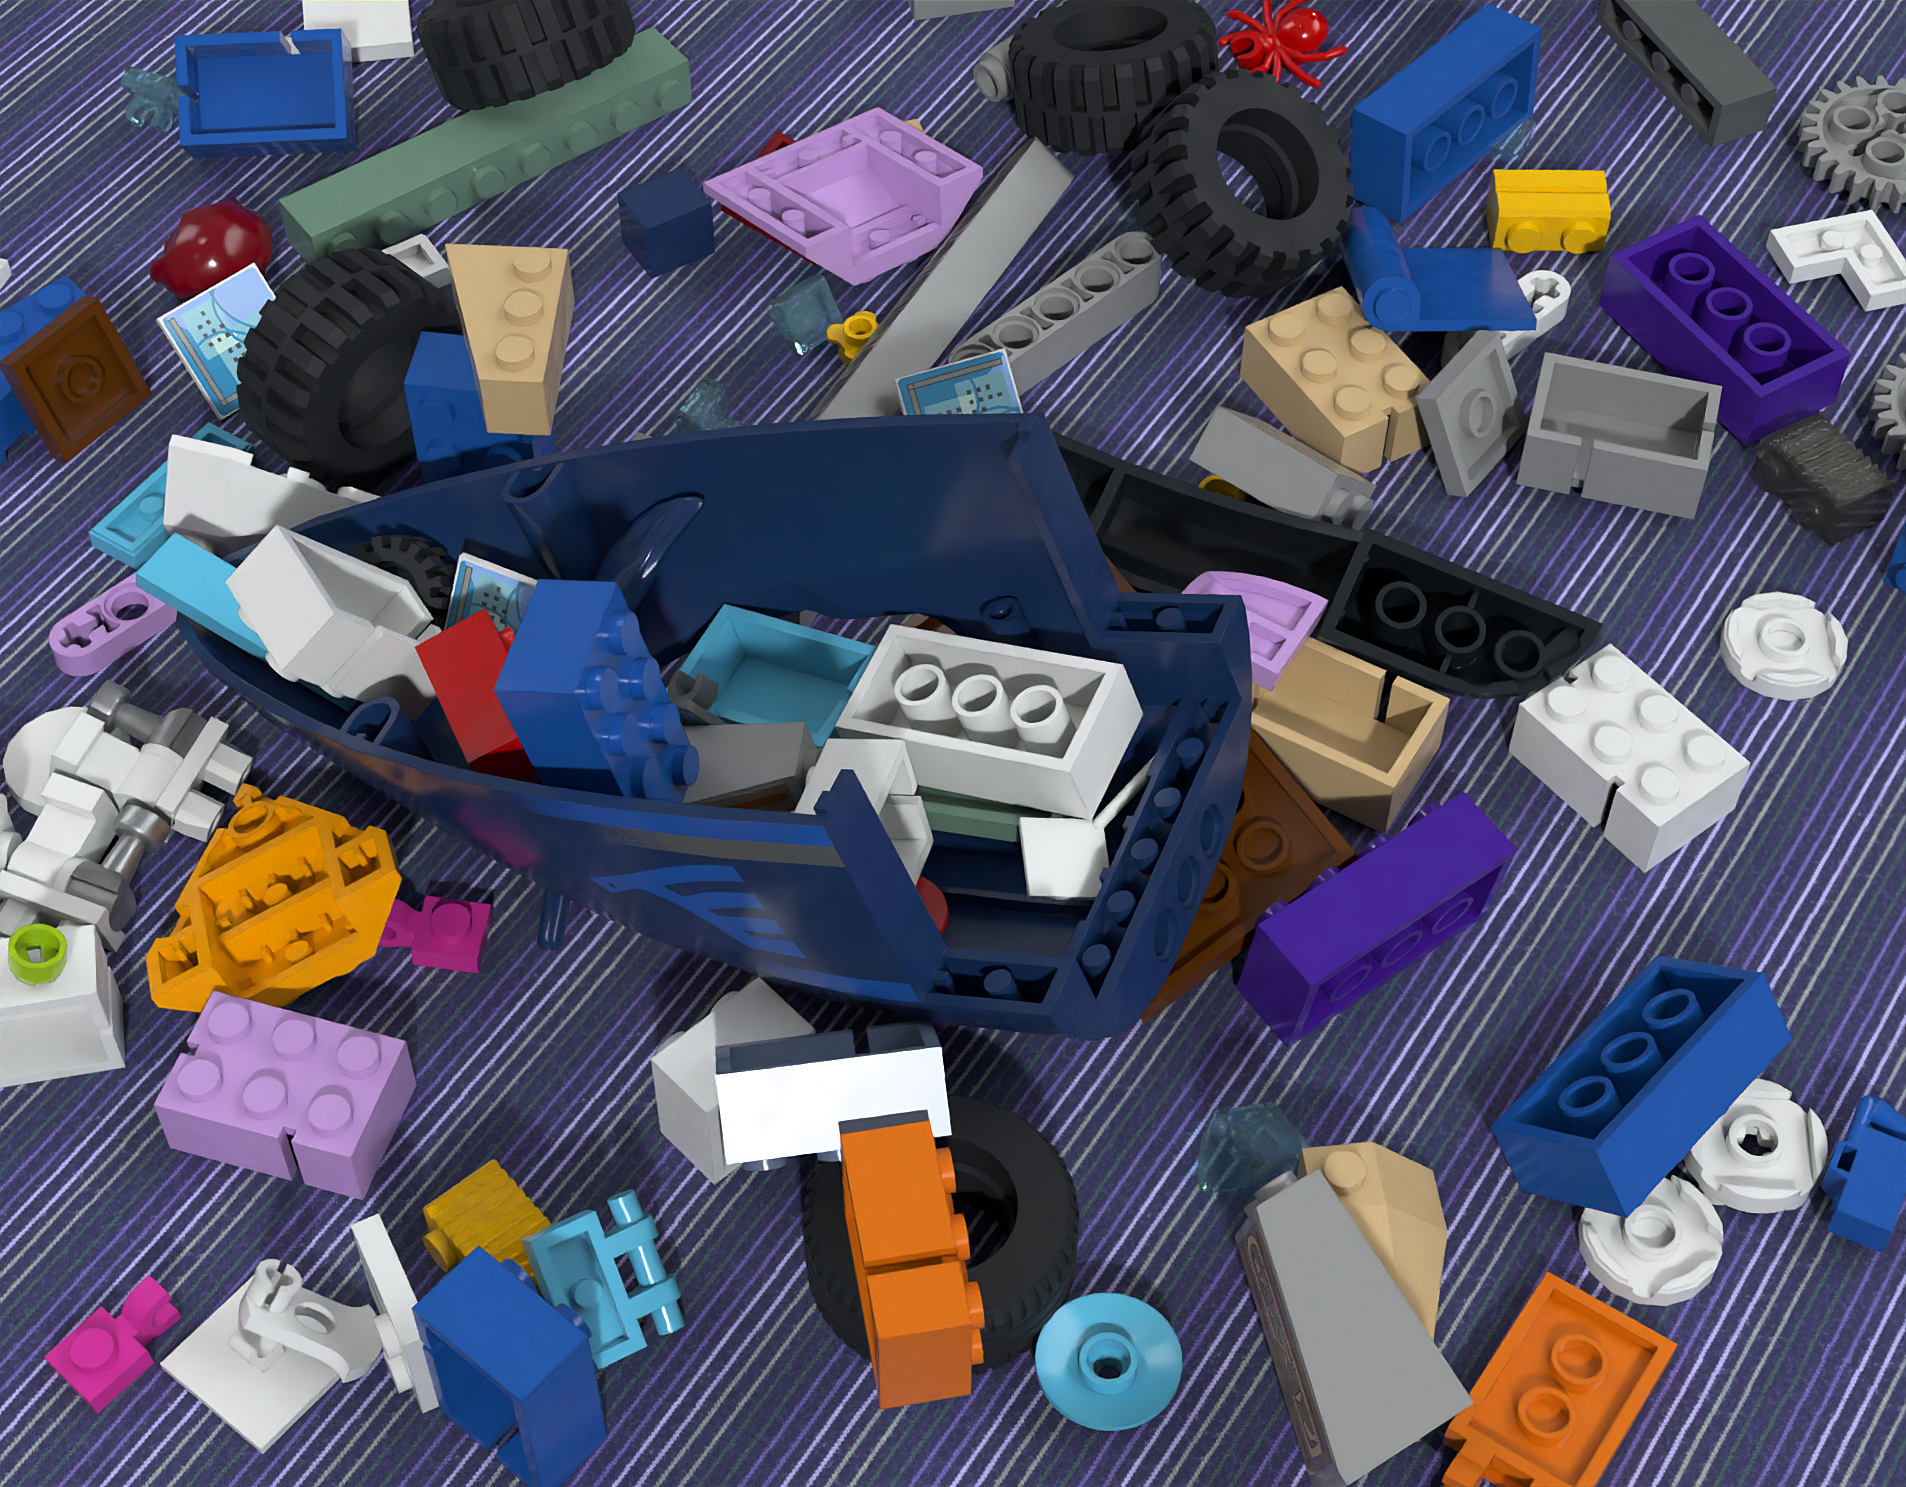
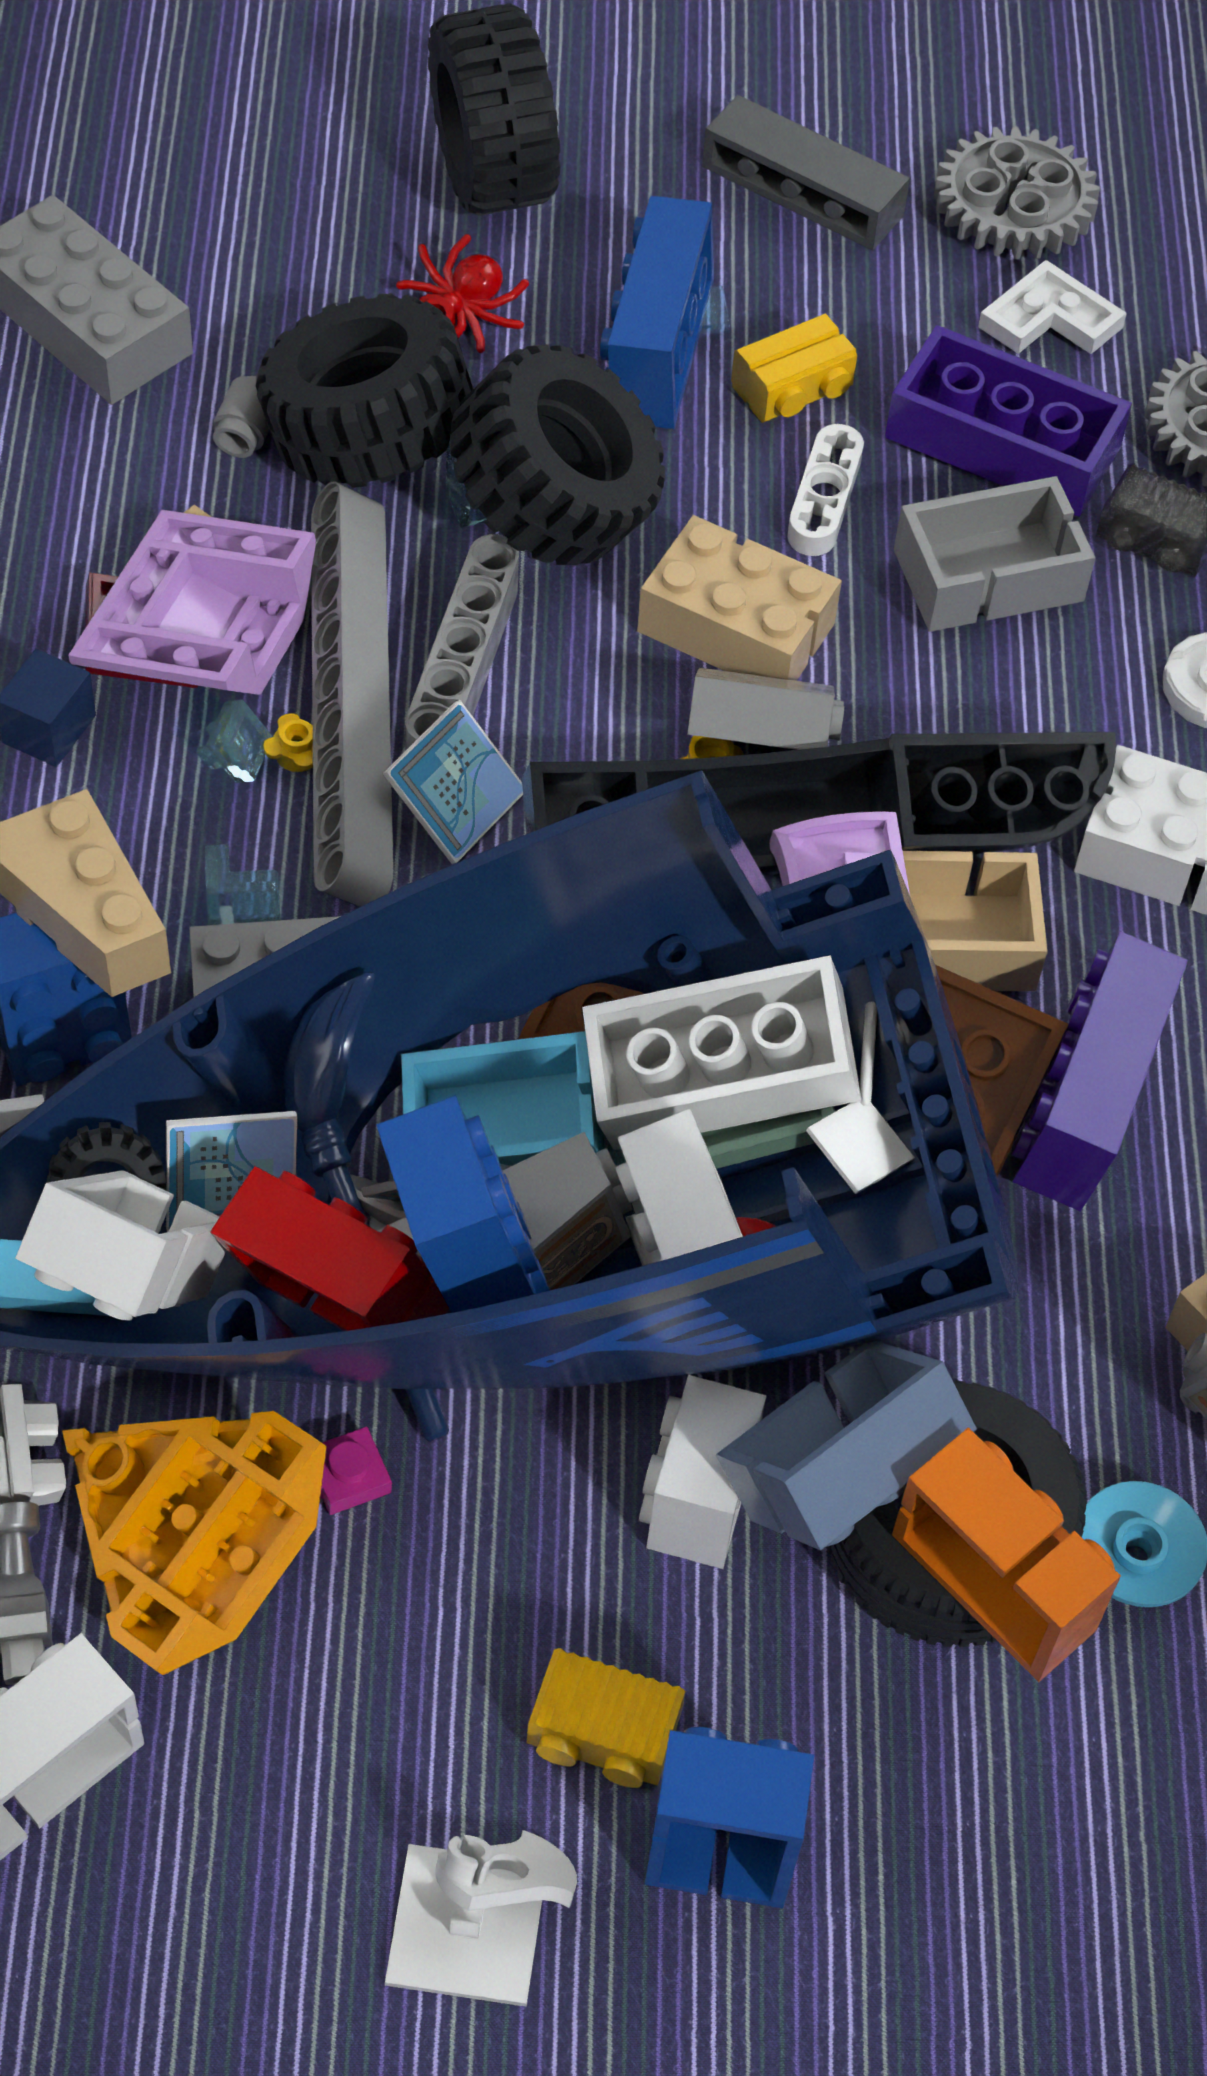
camera: 35 degrees left, 5 degrees up
lime hinge [8,924,67,986] -> none
dark pink plate [44,1275,182,1414] -> none
lavender piece [154,991,417,1200] -> none
white plate [351,1214,439,1413] -> none
medium azure plate [521,1189,685,1370] -> none
clear light blue tile [1198,1101,1312,1192] -> none
blue door [1338,206,1537,332] -> none
light grey plate [1416,330,1528,497] -> none

